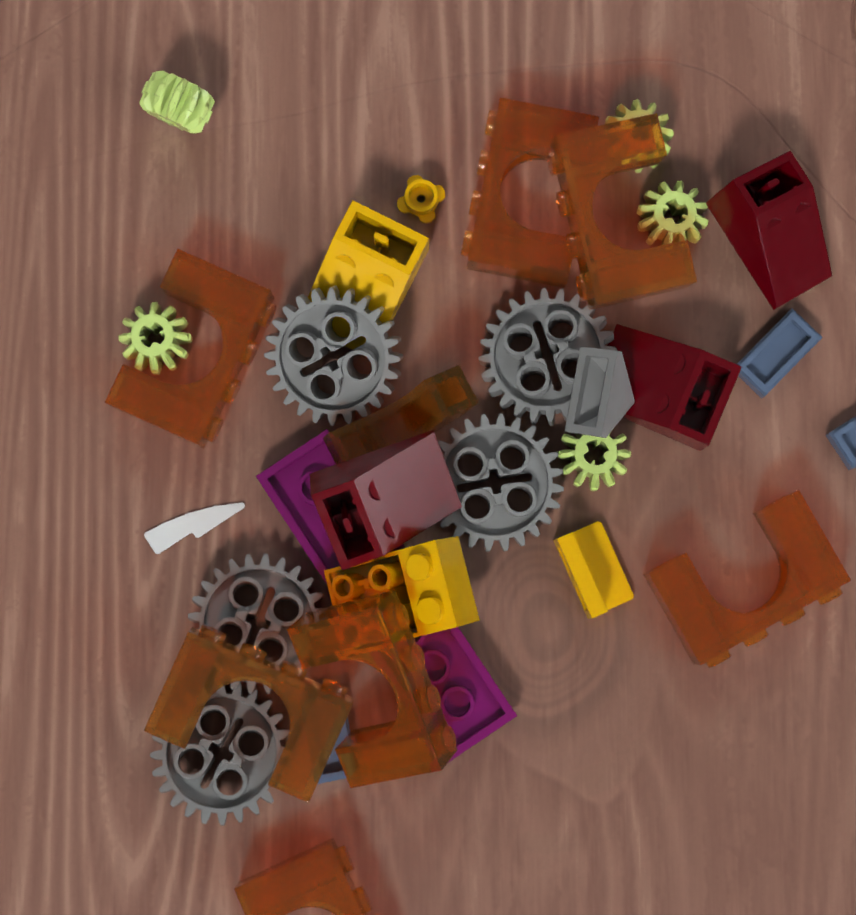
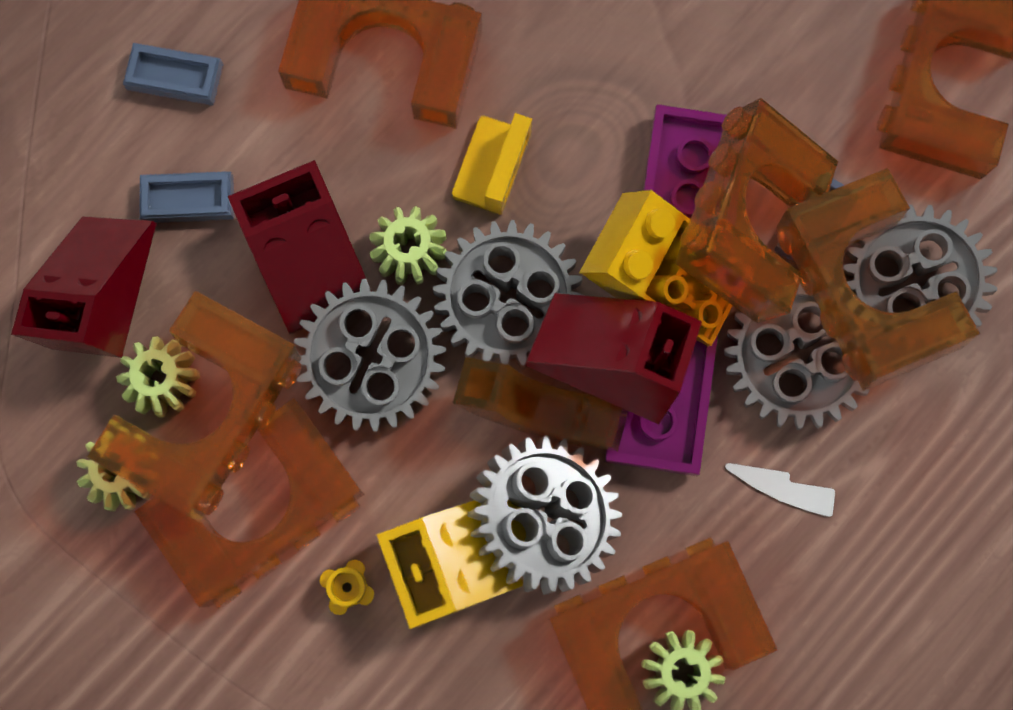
camera: 140 degrees left, 5 degrees down
light grey slope [565,346,635,438] -> none

